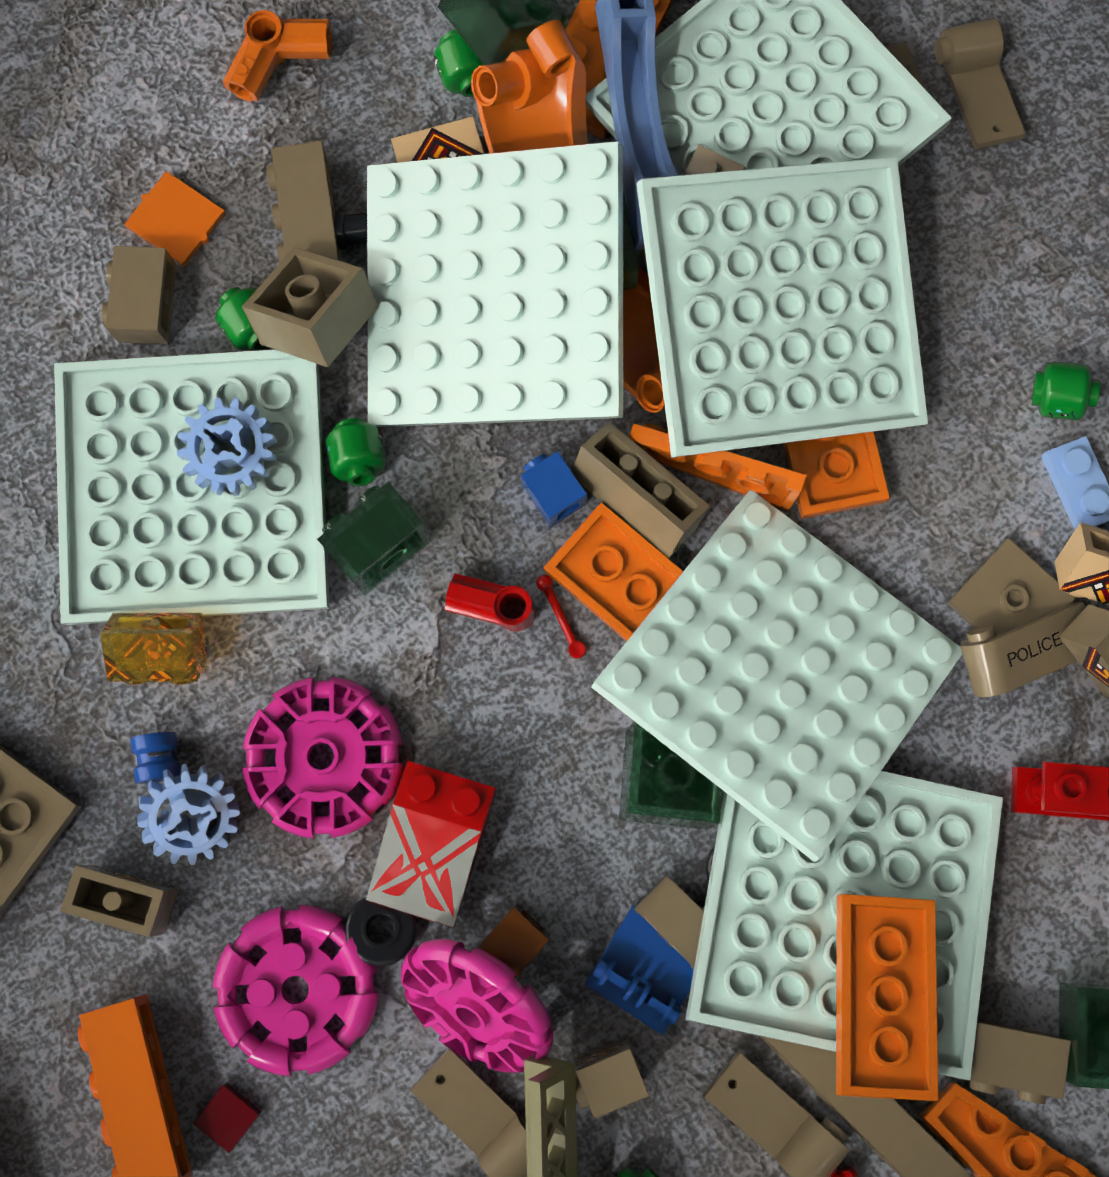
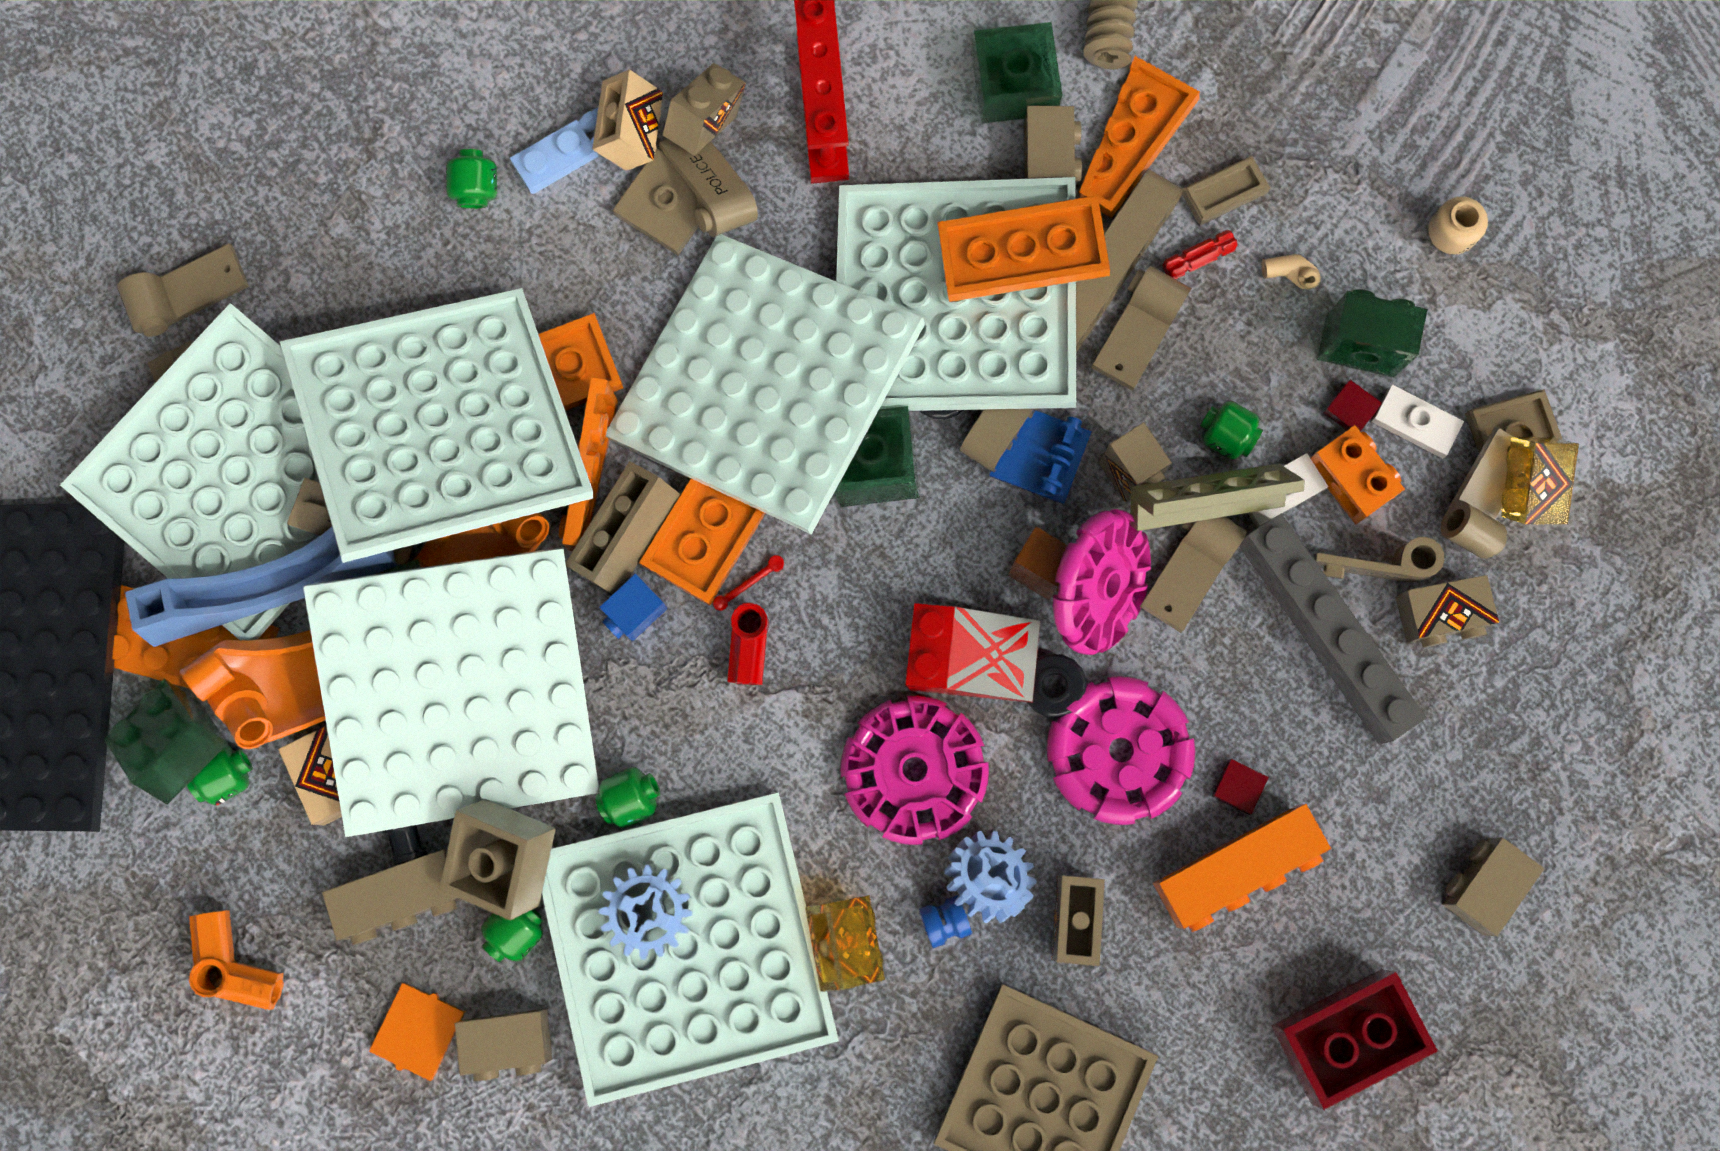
camera: 105 degrees left, 0 degrees up
clear green brick [317,481,432,596] -> none

